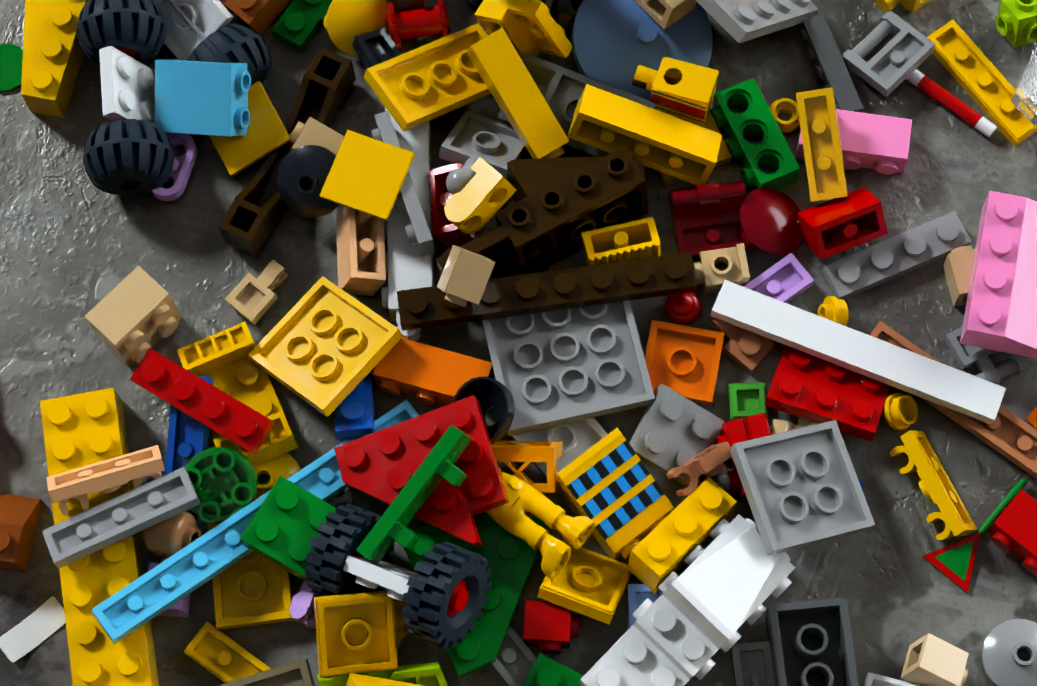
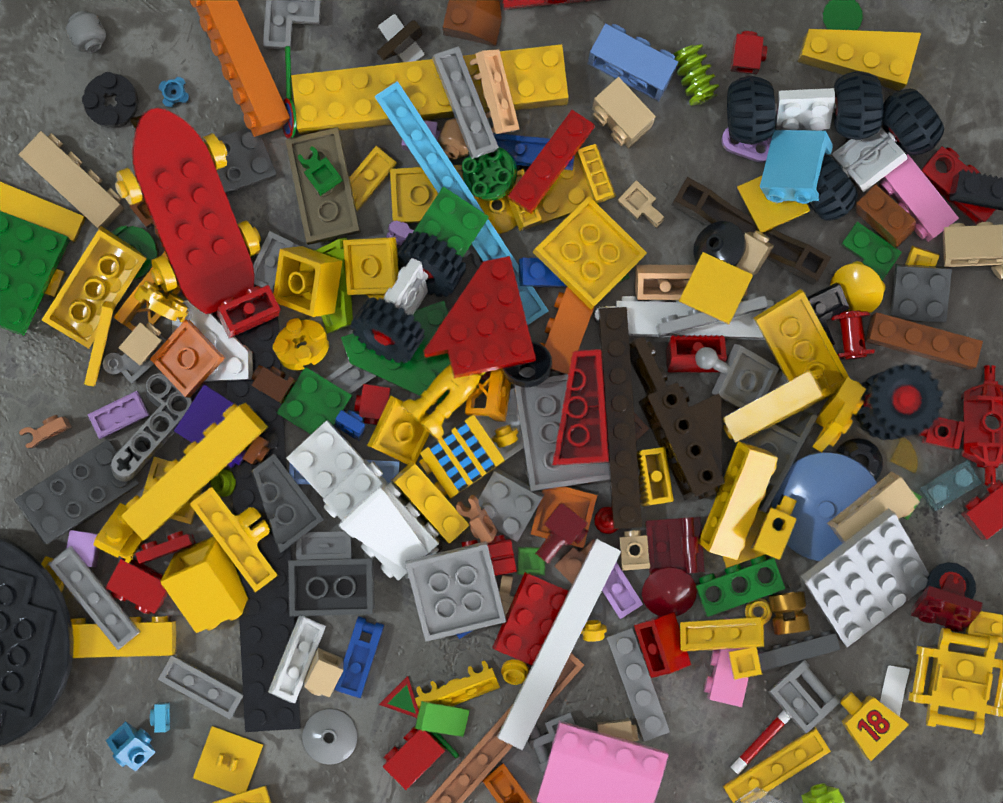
camera: 90 degrees right, 15 degrees up
green hinge [356,425,472,563] -> none
tan brick [437,245,495,307] -> none
yellow leg [444,157,516,234] -> none
none -> blue plate [334,616,385,698]
none -> blue plate [335,410,365,442]
none -> dark brown tile [377,20,423,61]
none -> bright green tile [415,701,470,737]
none -> yellow plate [492,425,518,448]
none -> dark red brick [535,502,588,563]
none -> red wedge [552,349,609,466]
none -> medium blue brick [588,23,678,102]
none -> lime piece [673,44,720,106]
none -> yellow plate [728,647,762,680]
none -> red brick [730,31,767,75]
none -> pearl gold wheel [769,591,810,635]

